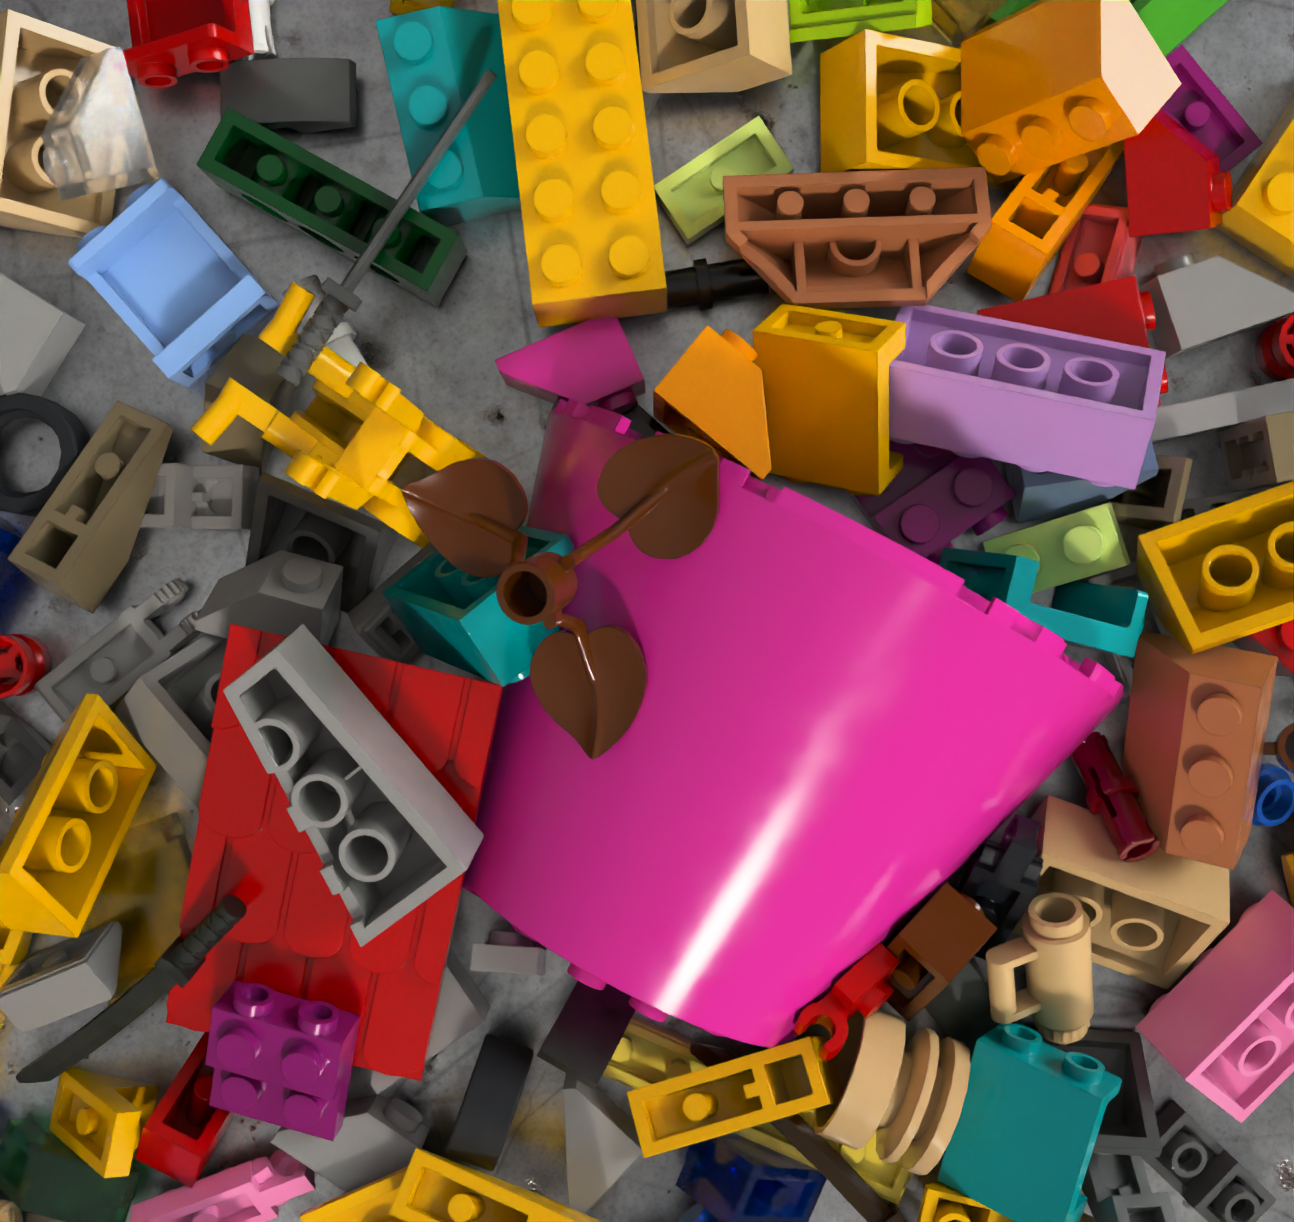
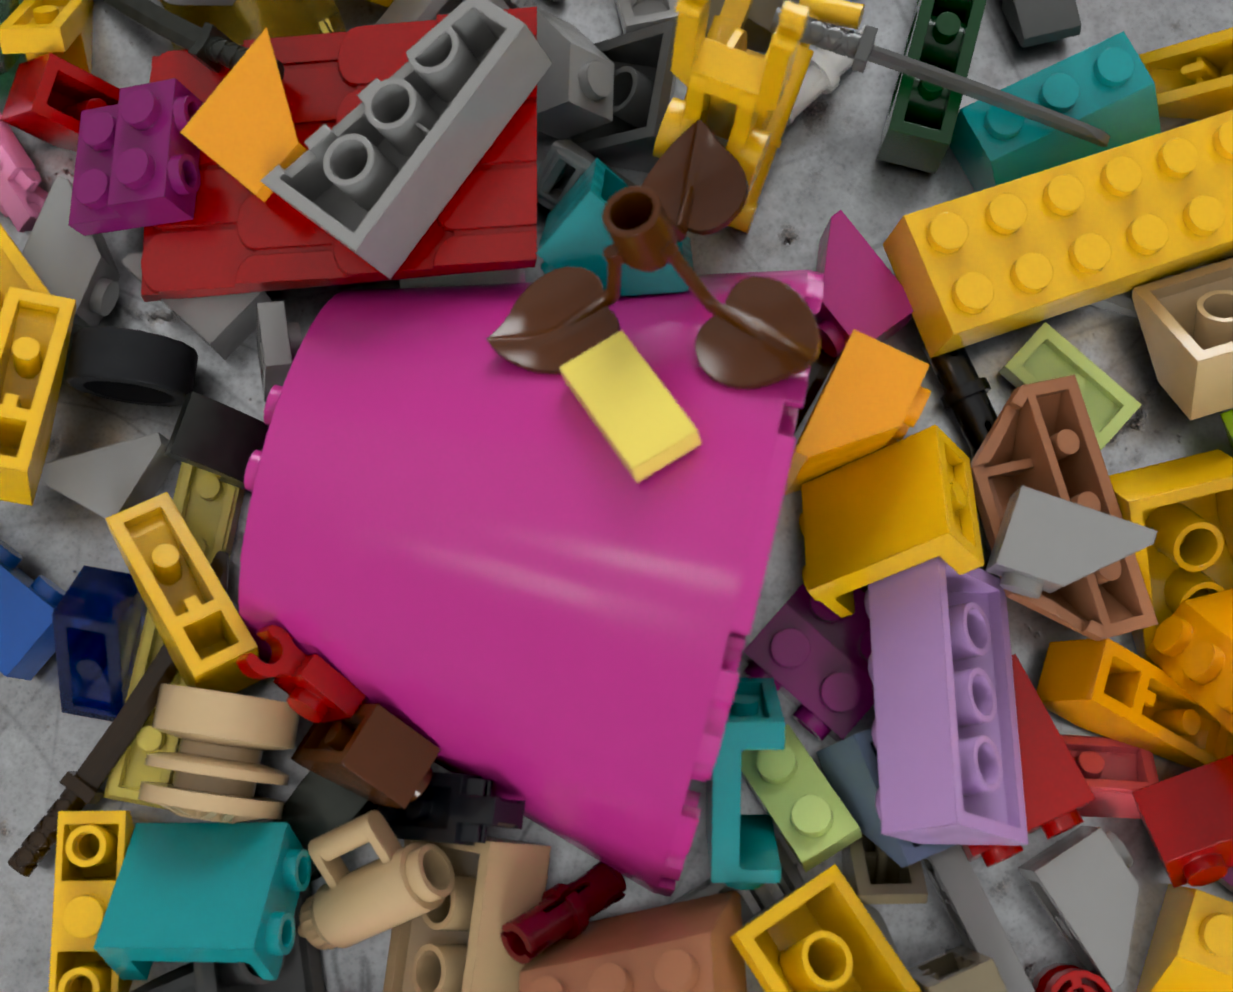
camera: 80 degrees right, 10 degrees down
none -> light orange slope [180,27,307,203]
none -> light yellow tile [559,330,702,483]
none -> light grey slope [986,486,1157,599]

